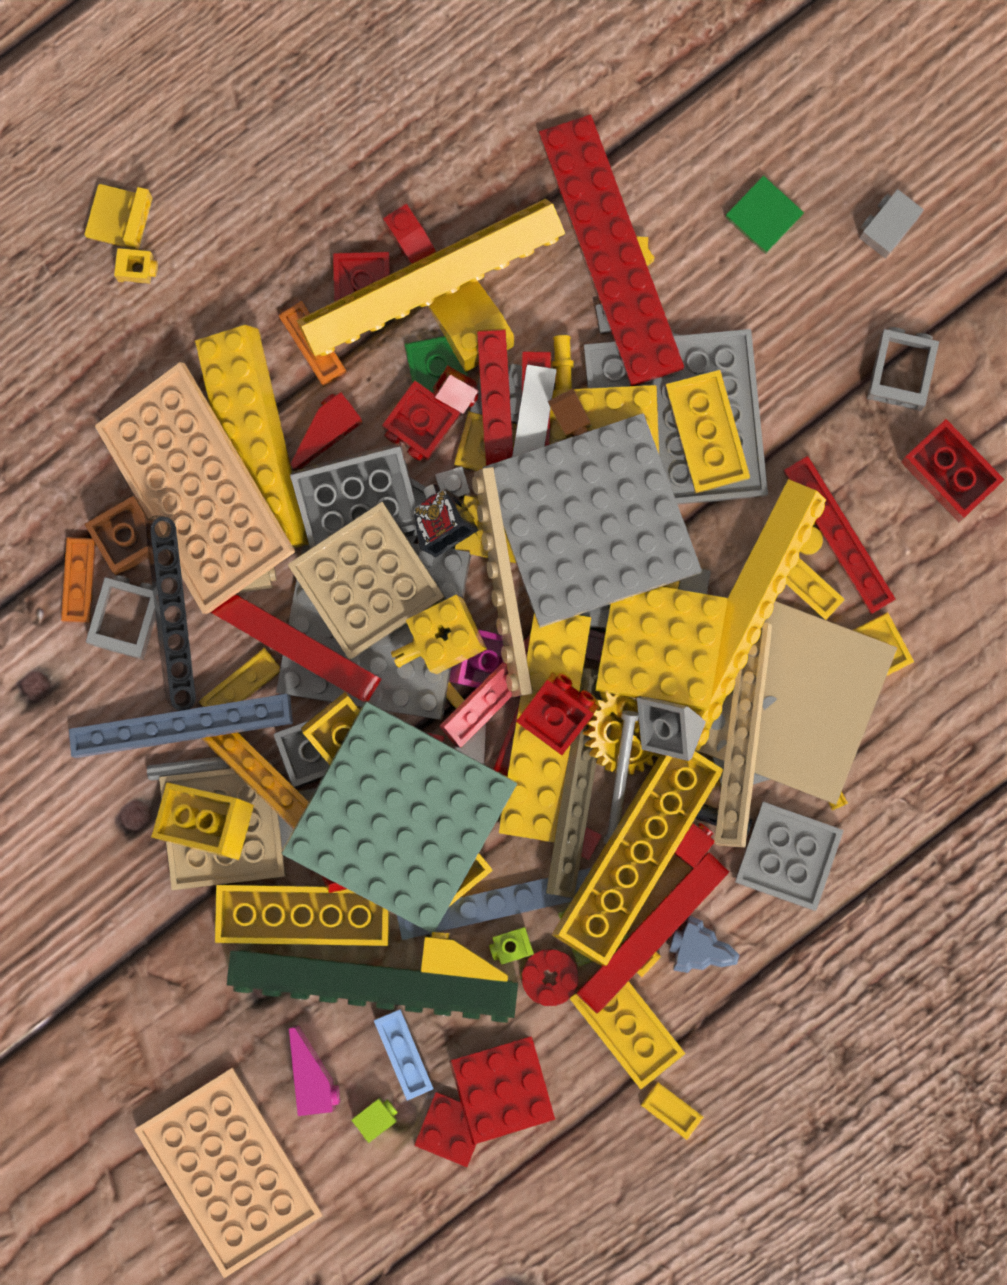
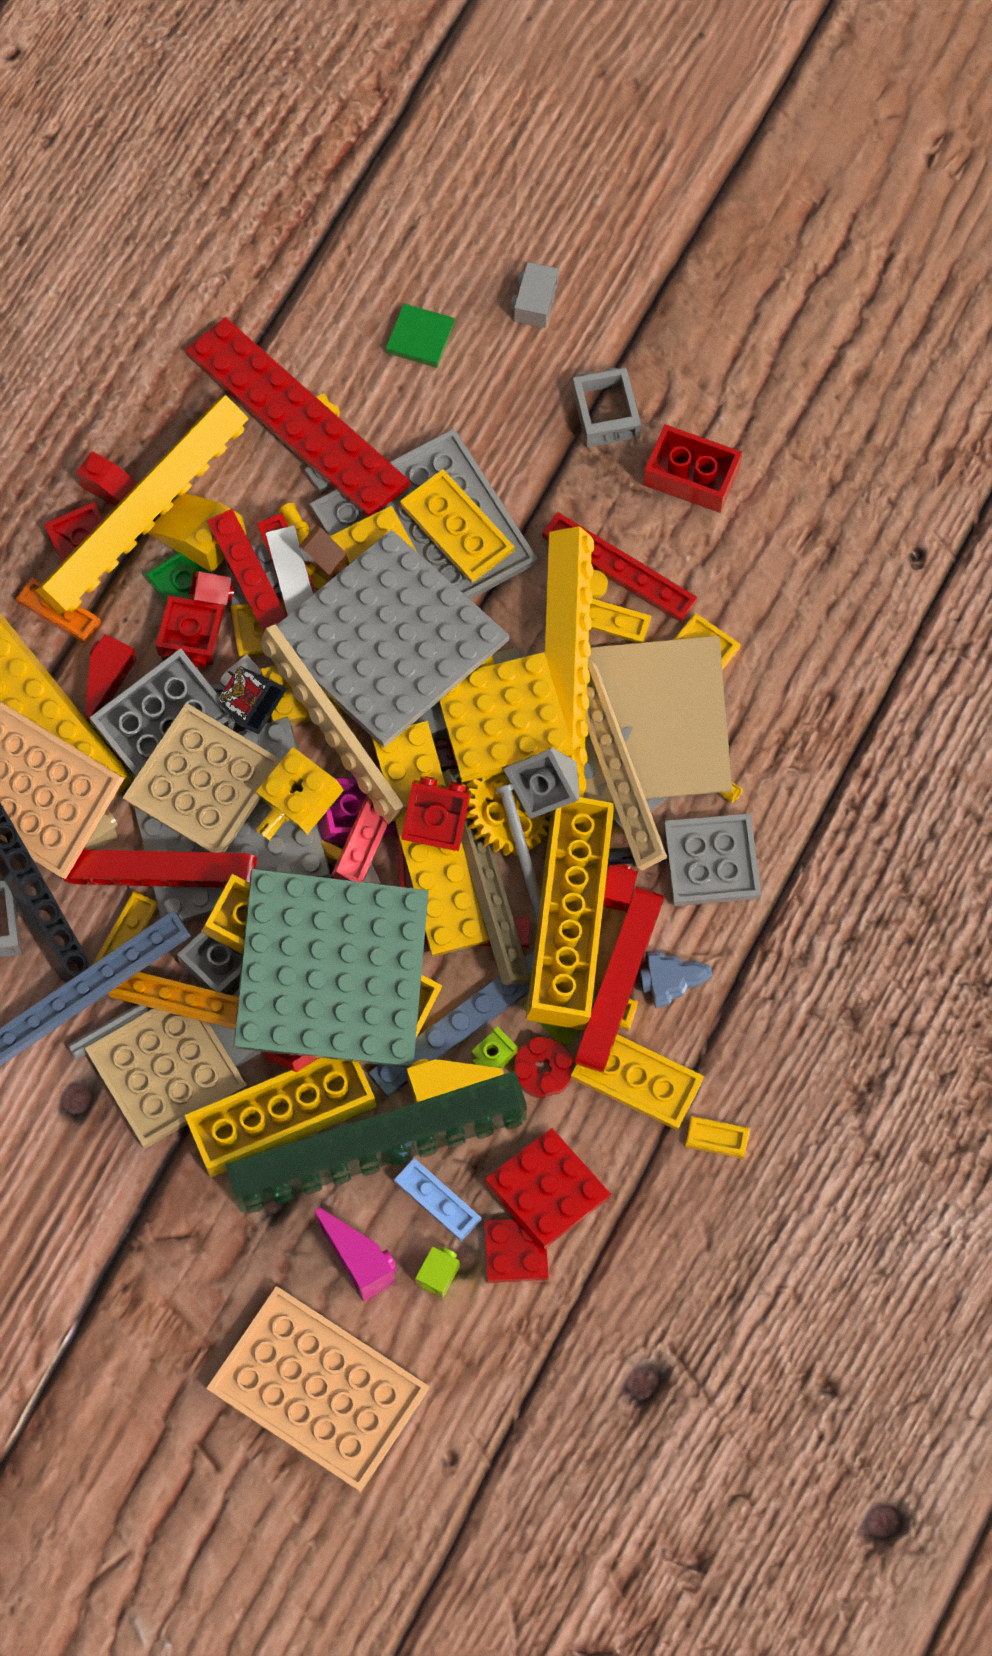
camera: 25 degrees left, 15 degrees down
yellow slope [151,783,254,860] -> none

